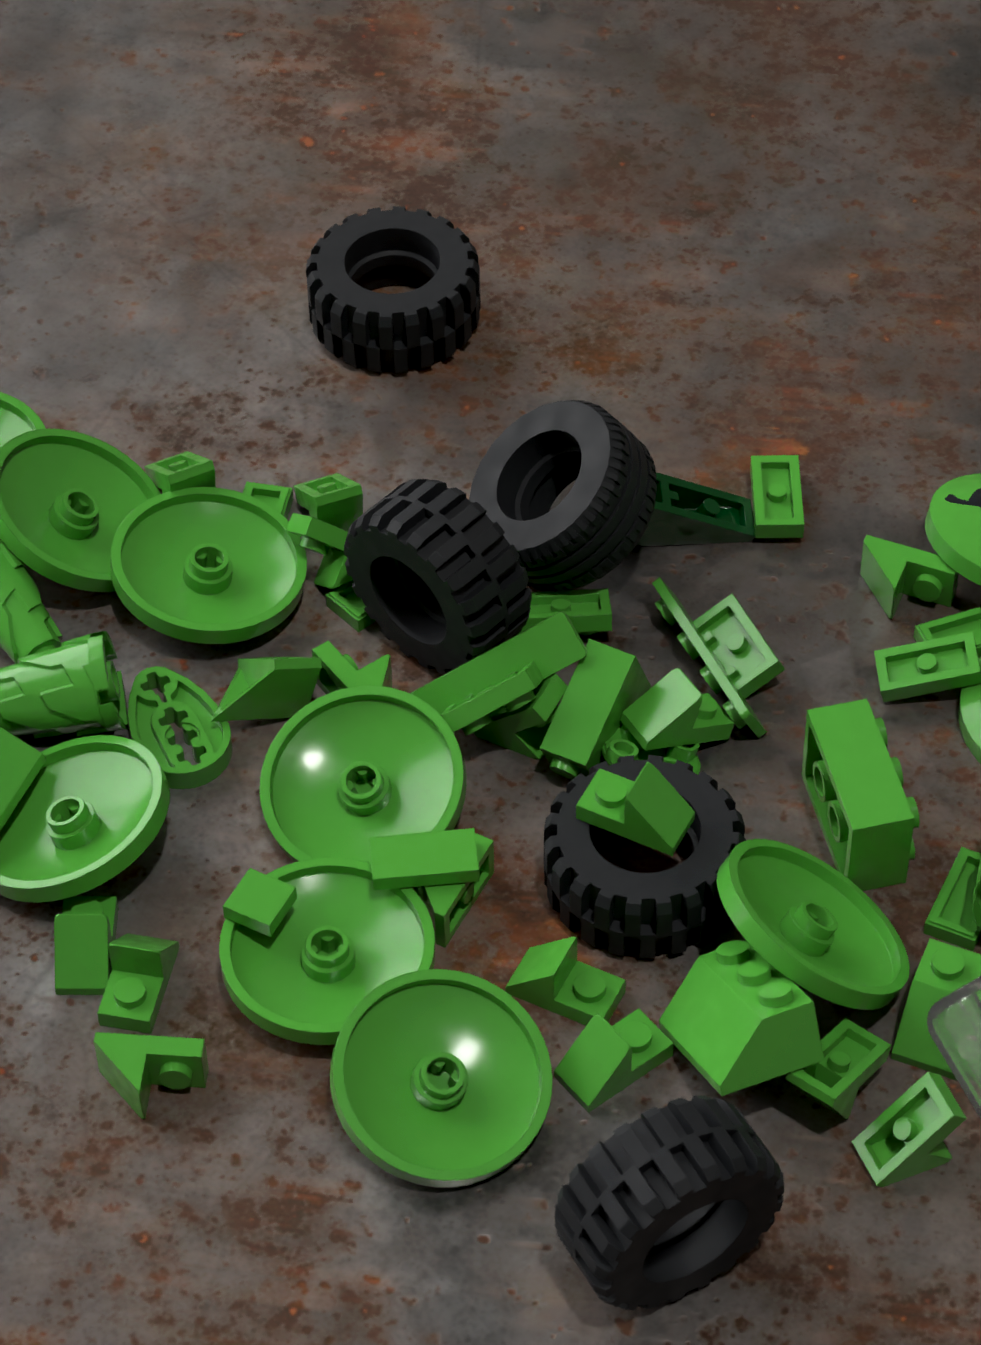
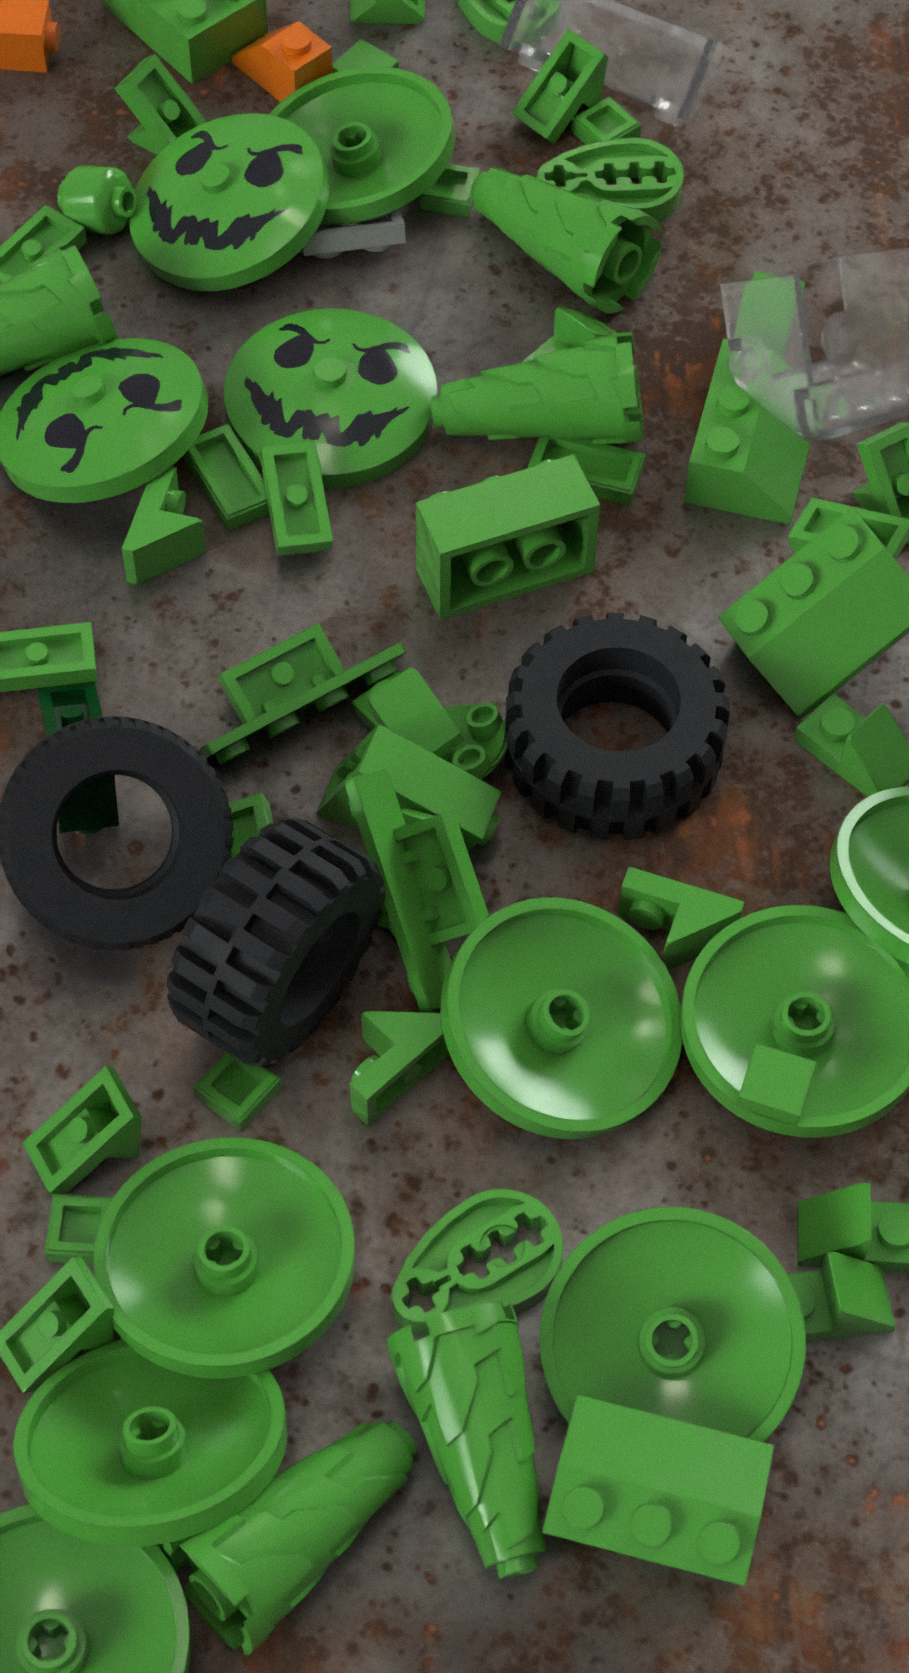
camera: 100 degrees left, 10 degrees up
bright green slope [210,657,322,722] -> none
bright green slope [286,513,353,589] -> none
bright green tile [369,828,480,891] -> none
bright green slope [505,937,626,1025] -> none
bright green slope [576,762,695,856] -> none
bright green dish [717,839,910,1010] -> none

